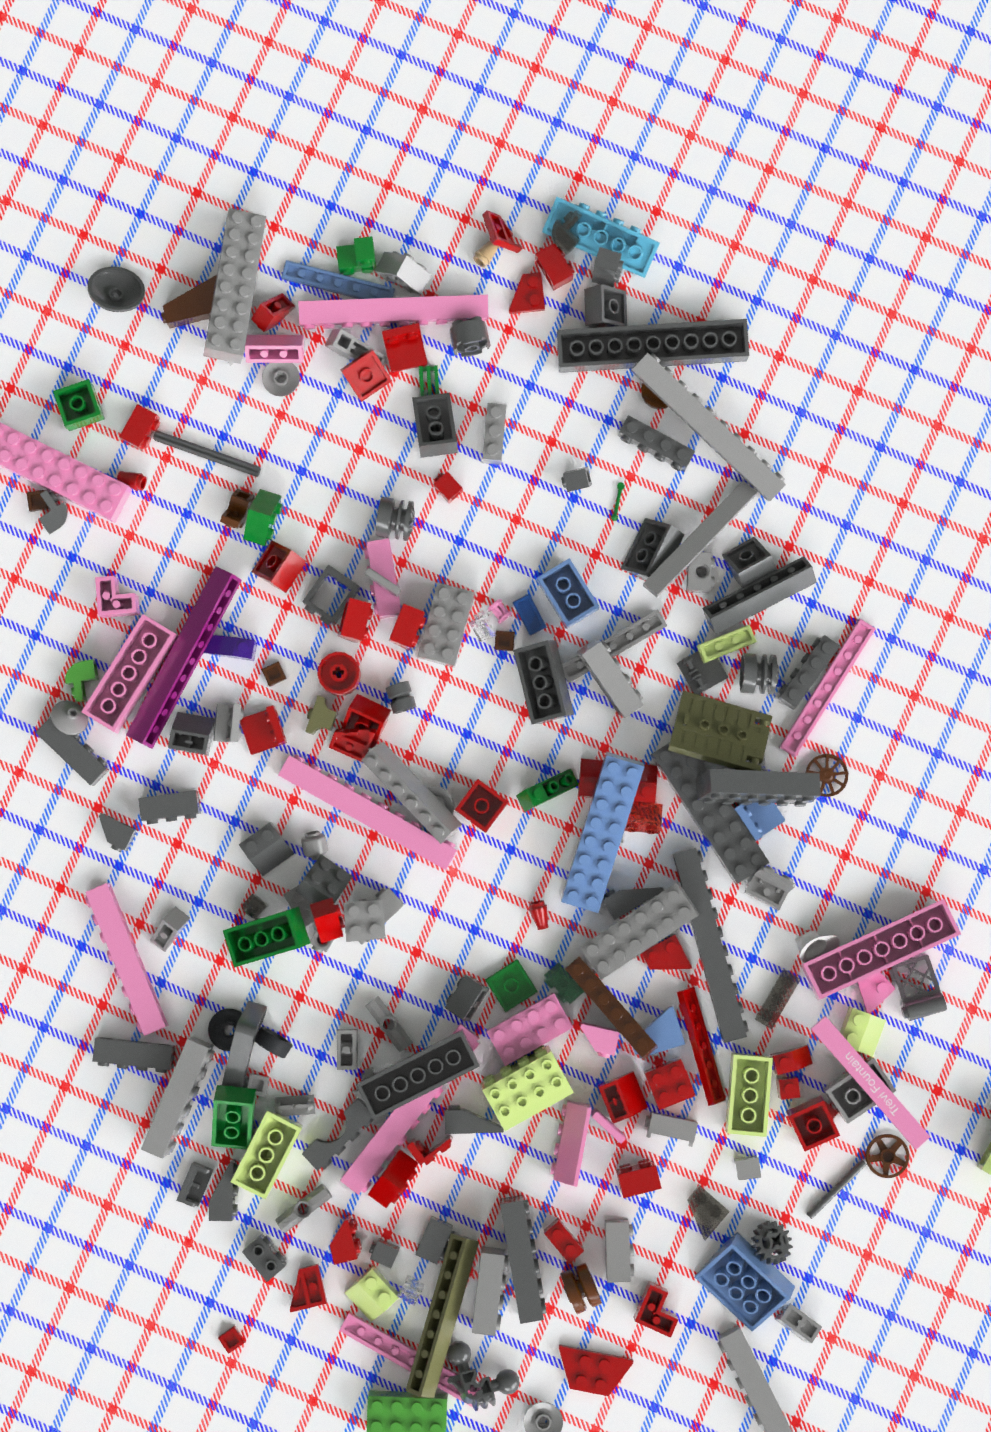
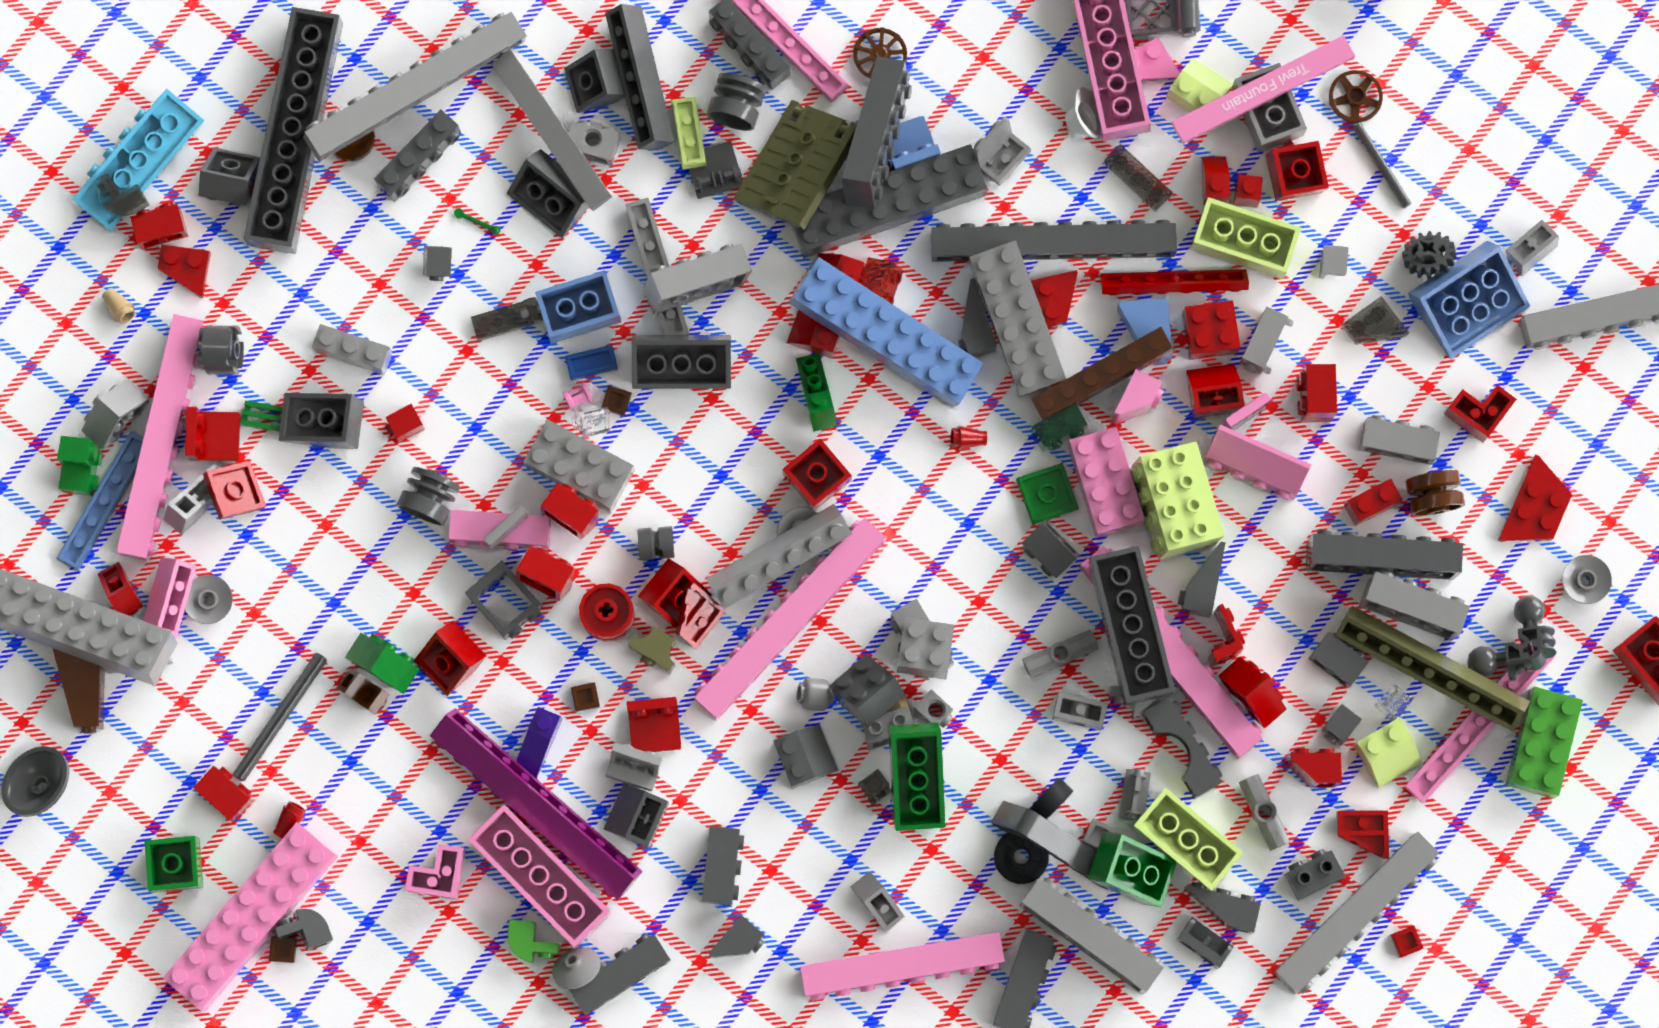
camera: 80 degrees left, 5 degrees down
red brick [310,898,345,943] -> none
red wing [482,210,523,253] -> none
dark grey brick [592,247,624,287] -> none
none -> clear smoke plate [471,297,543,342]
none -> light grey brick [1273,831,1439,994]

